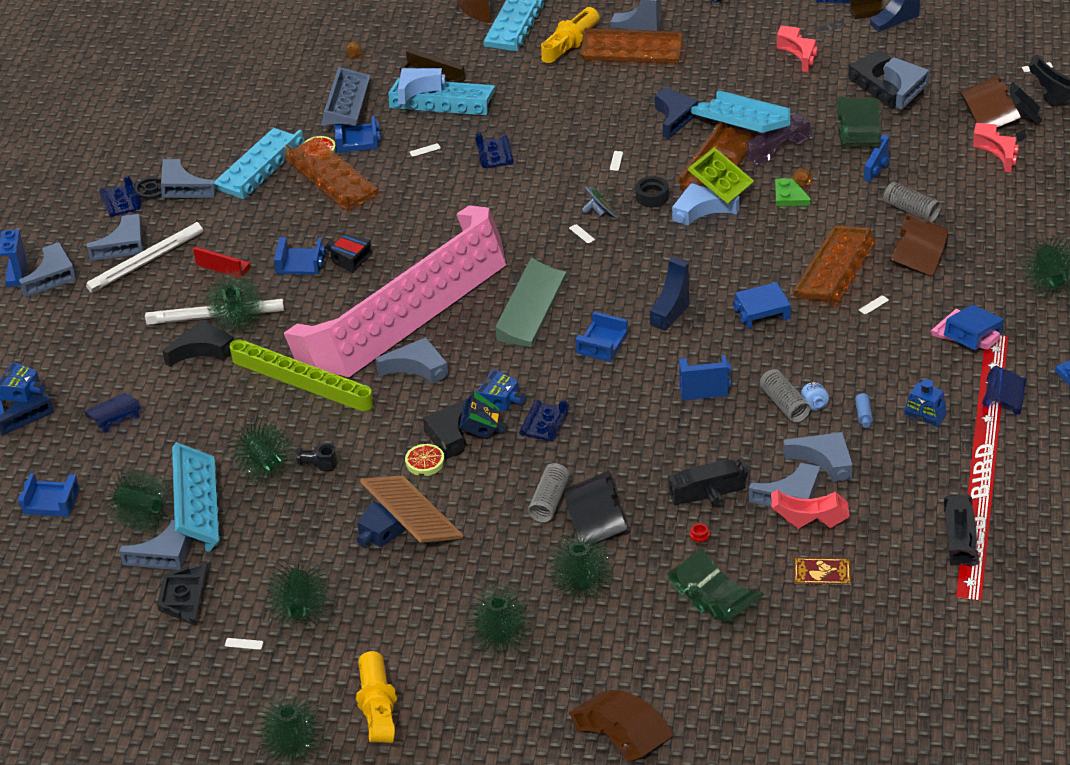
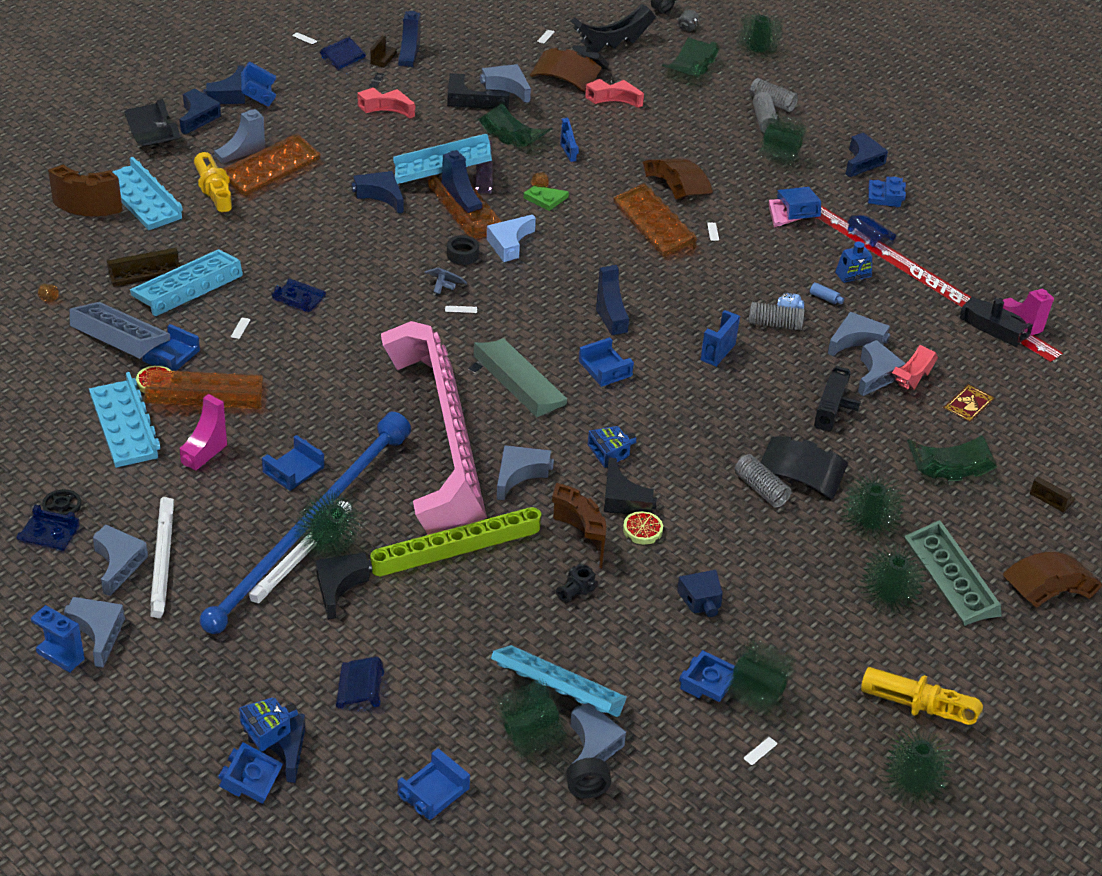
camera: 60 degrees left, 0 degrees up
black wing [157,561,208,625] -> none
sand blue arch [161,159,214,198] -> none
red panel [193,247,251,278] -> none
clear green piece [226,415,298,487] -> none
black torso [326,235,372,273] -> none
medium nougat window [360,475,464,543] -> none
light blue arch [398,68,445,104] -> none
dark blue torso [459,391,506,438] -> none
clear blue piece [519,400,569,442] -> none
white sticker [610,151,623,171] -> none
lime slope [687,147,754,204] -> none
red plate [690,523,710,542] -> none
blue panel [733,282,791,329] -> none
light grey piece [883,182,941,222] -> none
none -> dark pink arch [179,394,227,471]
none -> blue piece [200,412,411,634]
none -> dark blue arch [442,150,482,213]
none -> reddish brown panel [552,483,606,569]
none -> black tyre [566,758,612,798]
none -> blue plate [679,650,741,702]
none -> sand green arch [904,520,1002,626]
none -> dark pink arch [1003,288,1054,336]
none -> dark brown panel [1030,476,1075,513]

